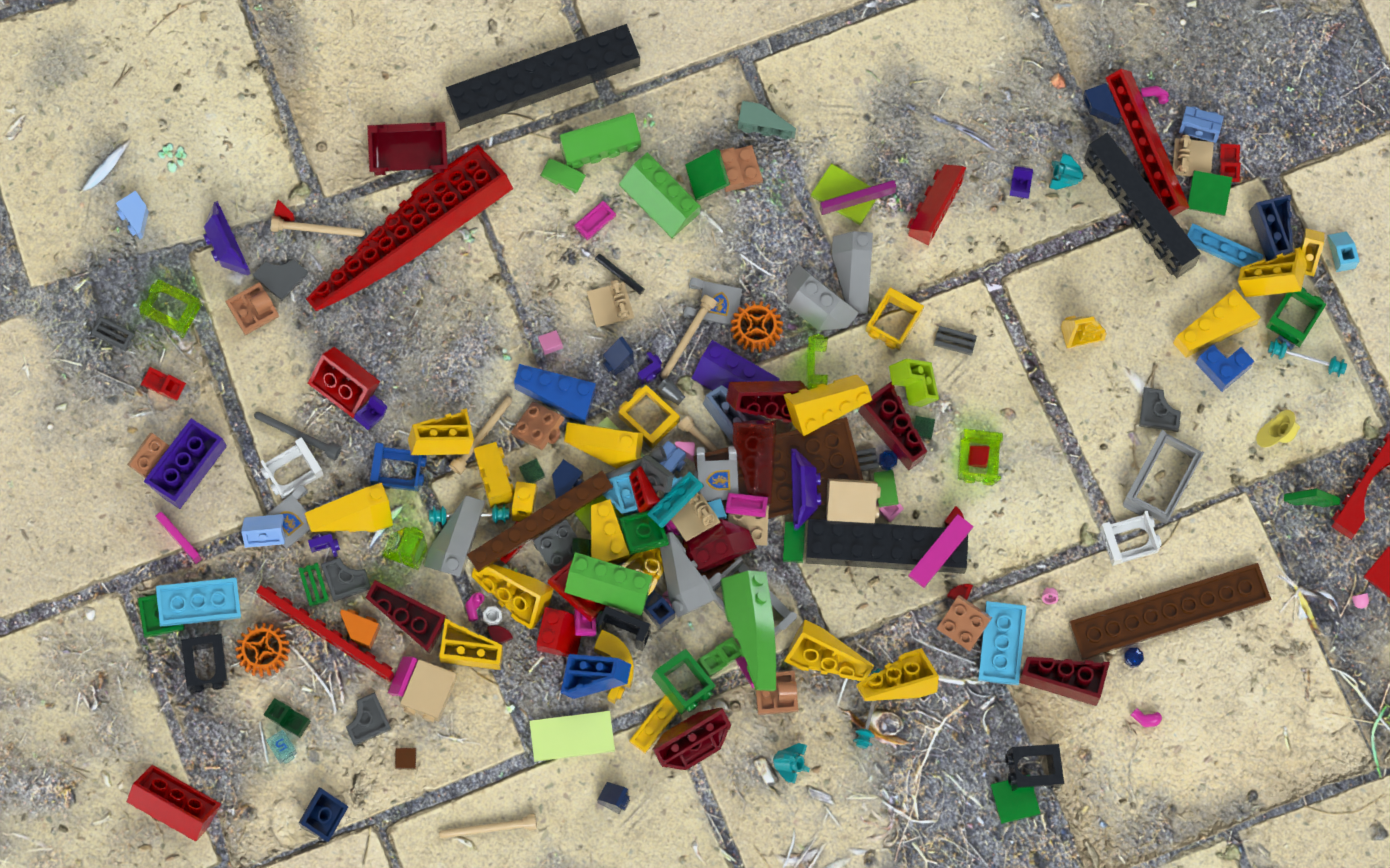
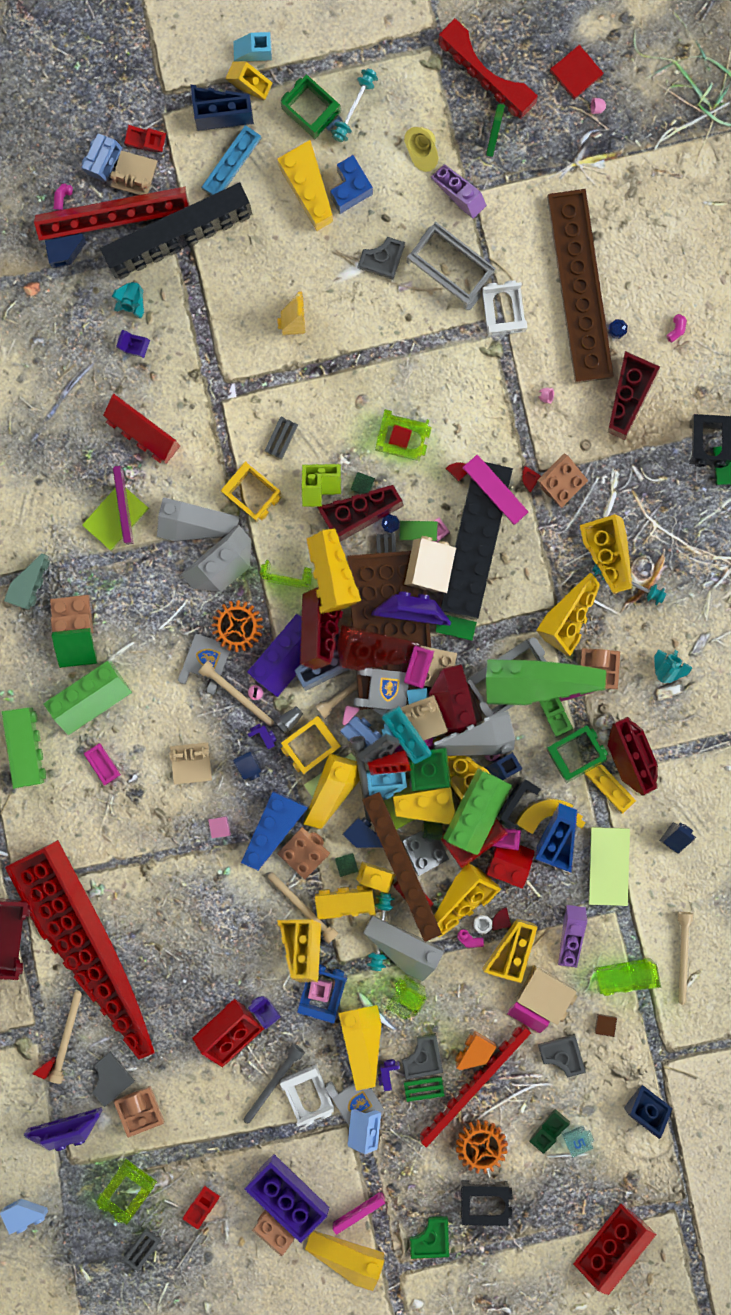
camera: 75 degrees left, 15 degrees up
medium azure plate [156,578,241,627] -> none
dark red wedge [365,580,448,654] -> none
bright green slope [540,158,586,193] -> none
black bar [595,254,645,295] -> none
medium azure plate [978,601,1026,686] -> none
green tile [1188,170,1232,216] -> none
yellow wedge [1238,247,1307,297] -> none
none -> bright pink hinge [248,685,264,700]
none -> yellow wedge [305,1231,384,1291]
none -> bright pink slope [308,980,333,1002]
none -> medium lavender slope [431,164,487,218]
none -> medium lavender slope [558,905,587,968]
none -> clear neon green wedge [593,958,661,996]

